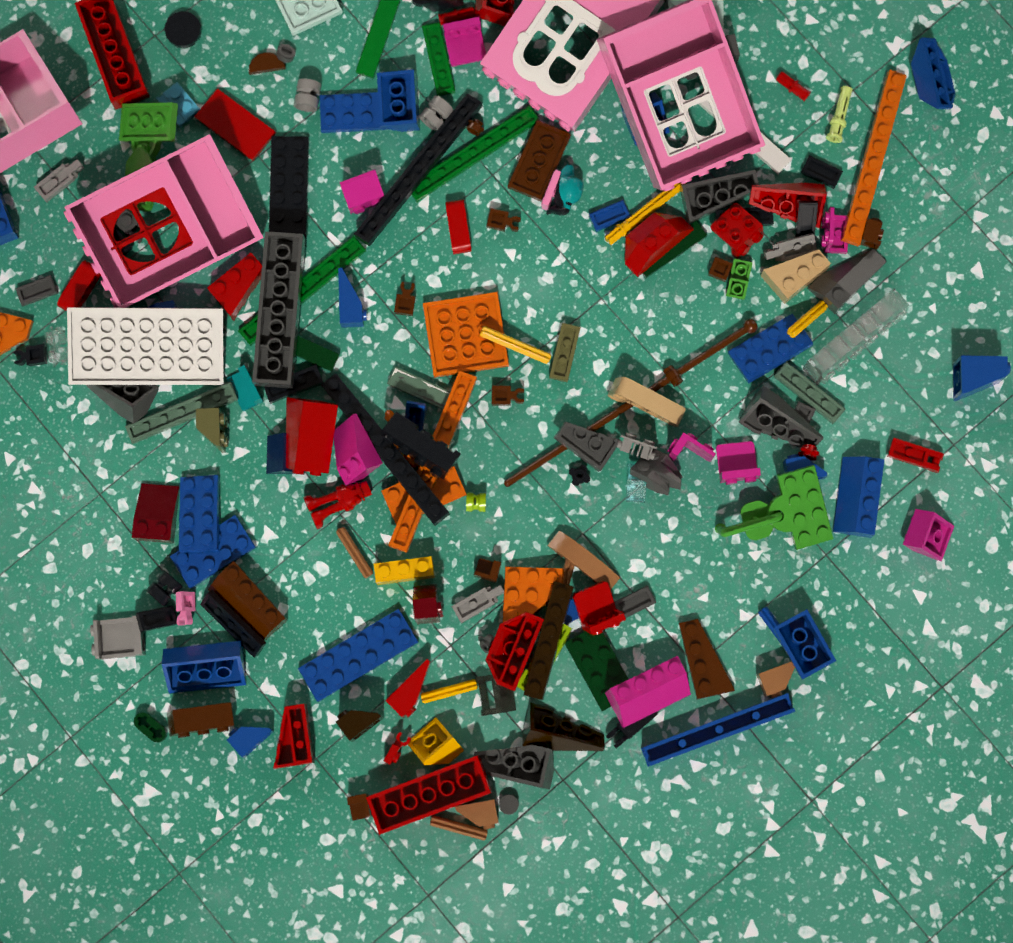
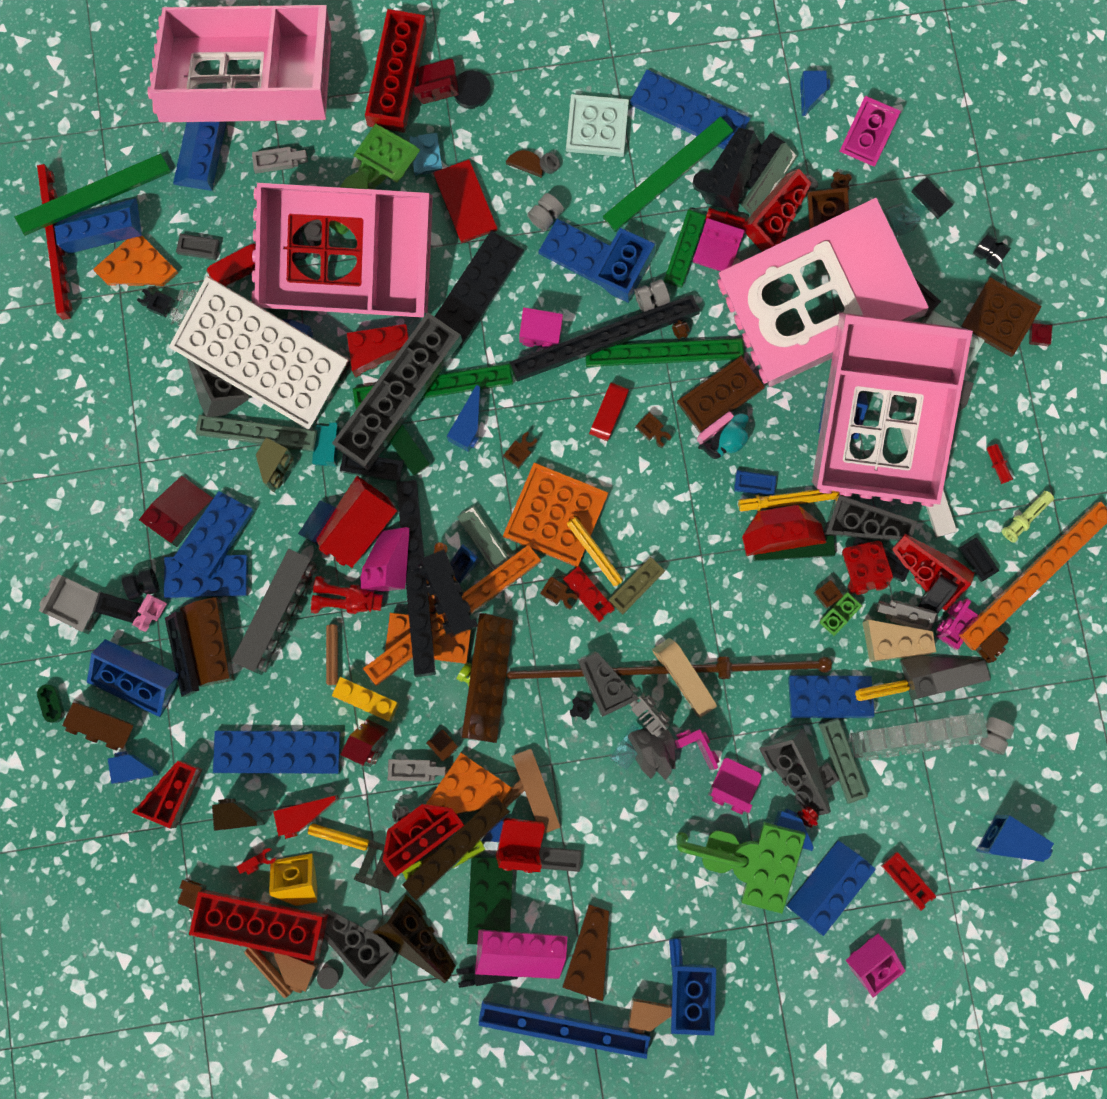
camera: 25 degrees right, 0 degrees up
none -> dark grey brick [232,548,318,675]
none -> dark red bracket [414,59,459,104]
none -> reddish brown plate [462,613,514,743]
none -> red plate [563,566,615,623]
none -> light grey wheel [978,717,1015,755]

